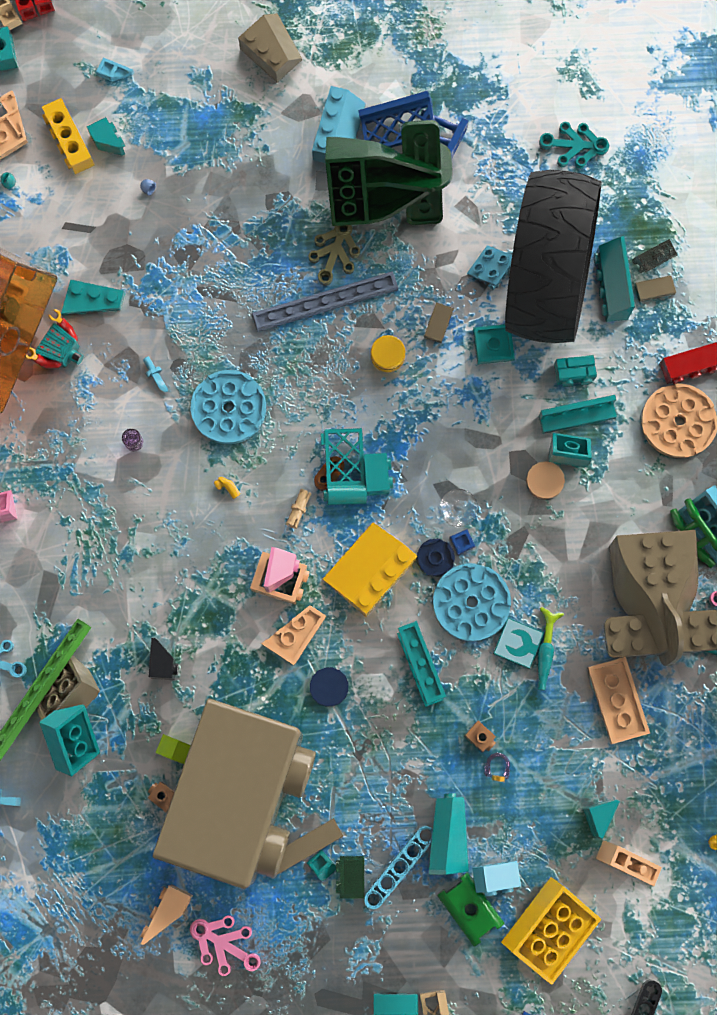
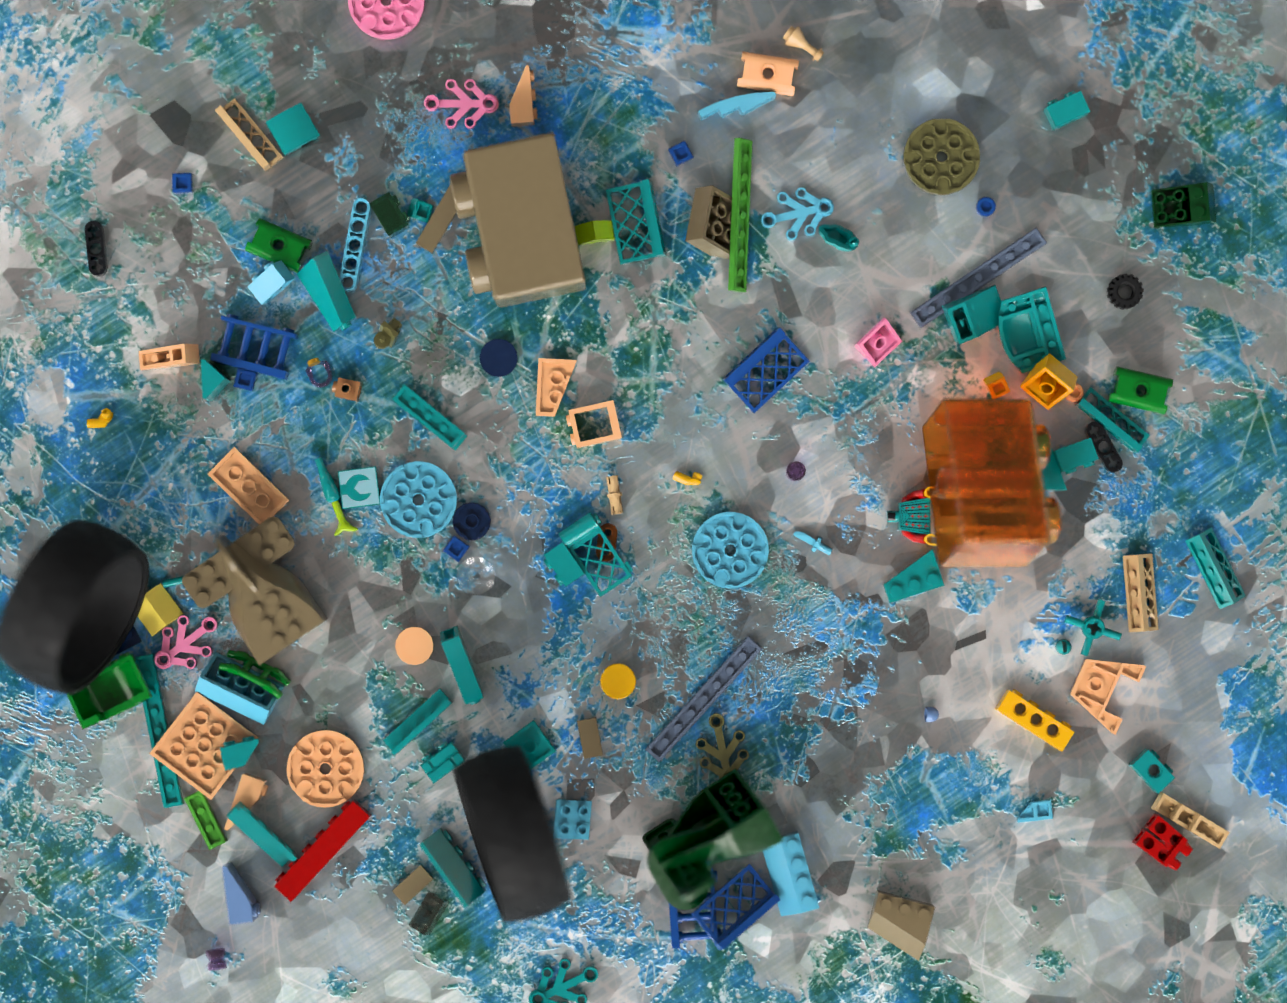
camera: 145 degrees right, 10 degrees up
teal slope [39,705,100,777] -> none
teal slope [87,117,125,156] -> none
black slope [148,638,179,680] -> none
medium nougat brick [148,782,175,813] -> none
bright pink slope [264,547,300,593] -> none
yellow slope [323,522,417,617] -> none
yellow slope [501,877,601,985] -> none
teal slope [549,433,592,468] -> none
none -> blue fence [210,314,298,380]
none -> blue tile [233,368,257,391]
none -> olive hips [374,318,402,349]
none -> teal slope [440,625,484,705]
none -> teal fence [606,179,667,265]
none -> blue tile [668,141,694,167]
none -> blue fence [722,327,810,413]

